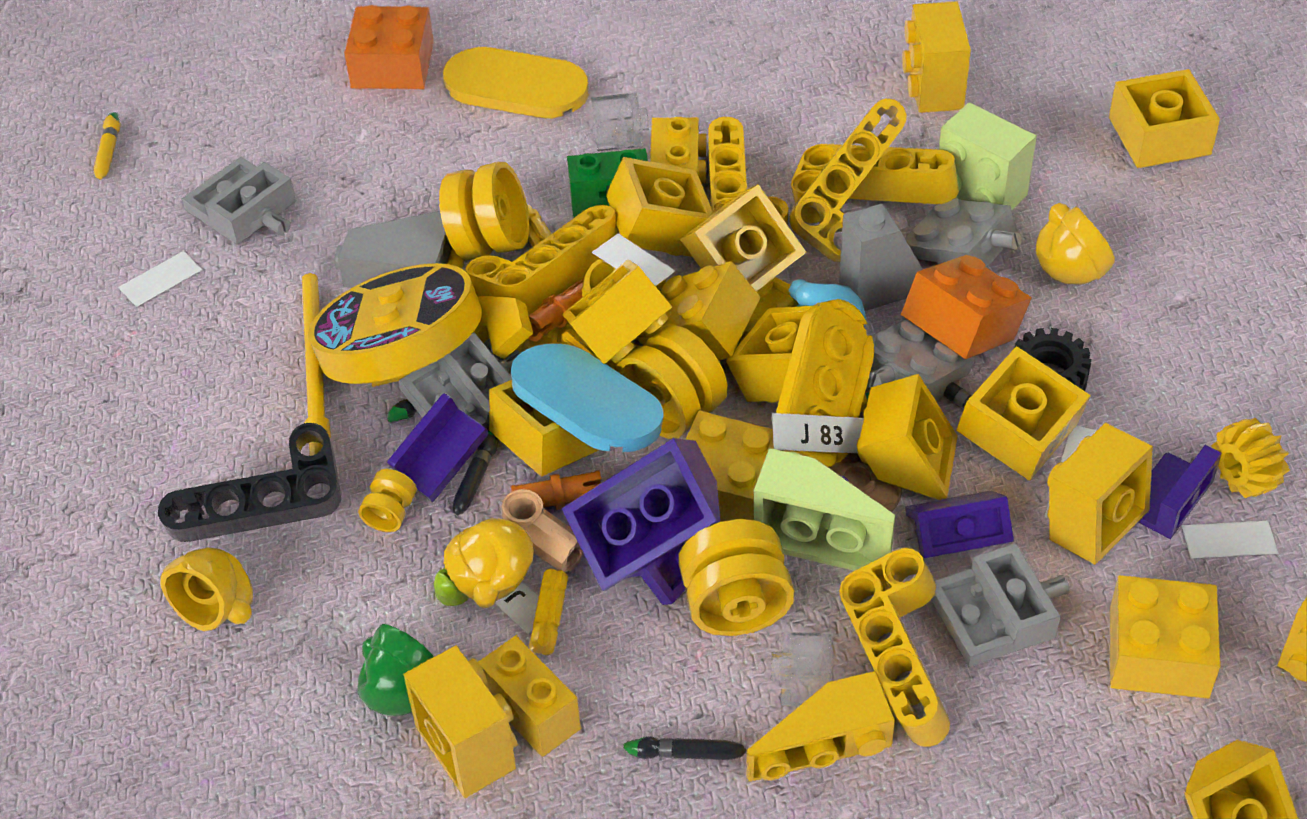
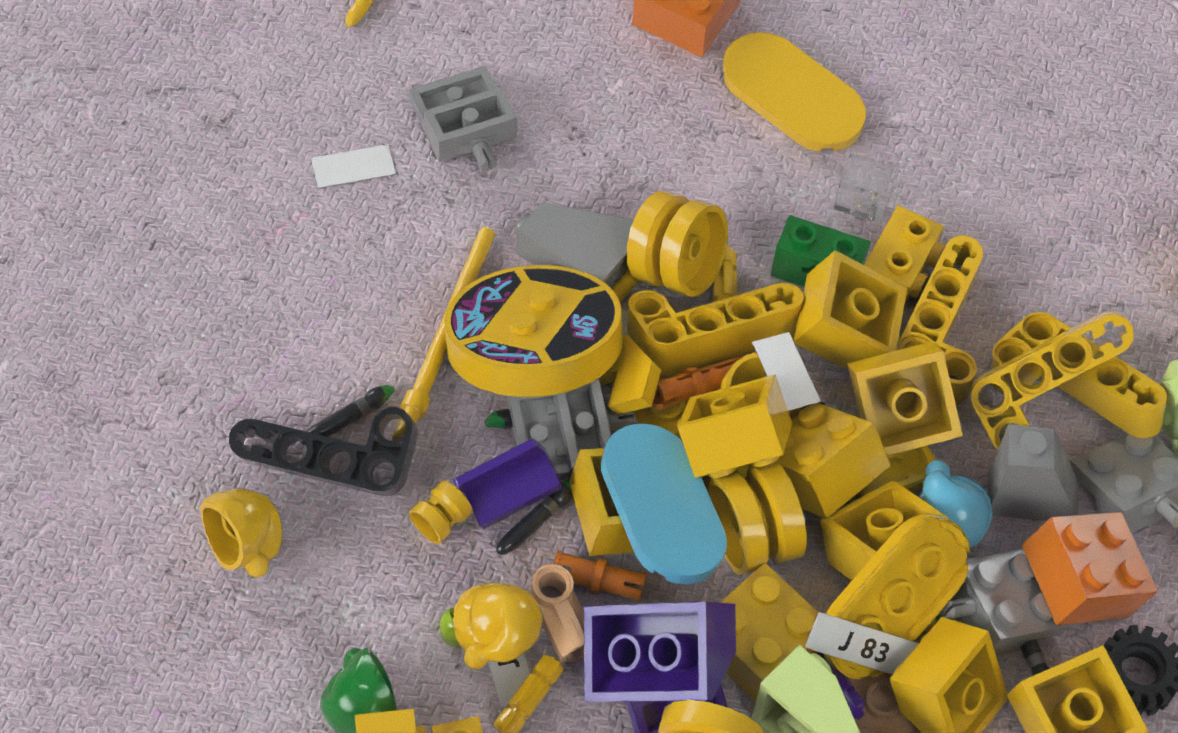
camera: 20 degrees right, 10 degrees up
none -> black piece [301,385,395,445]

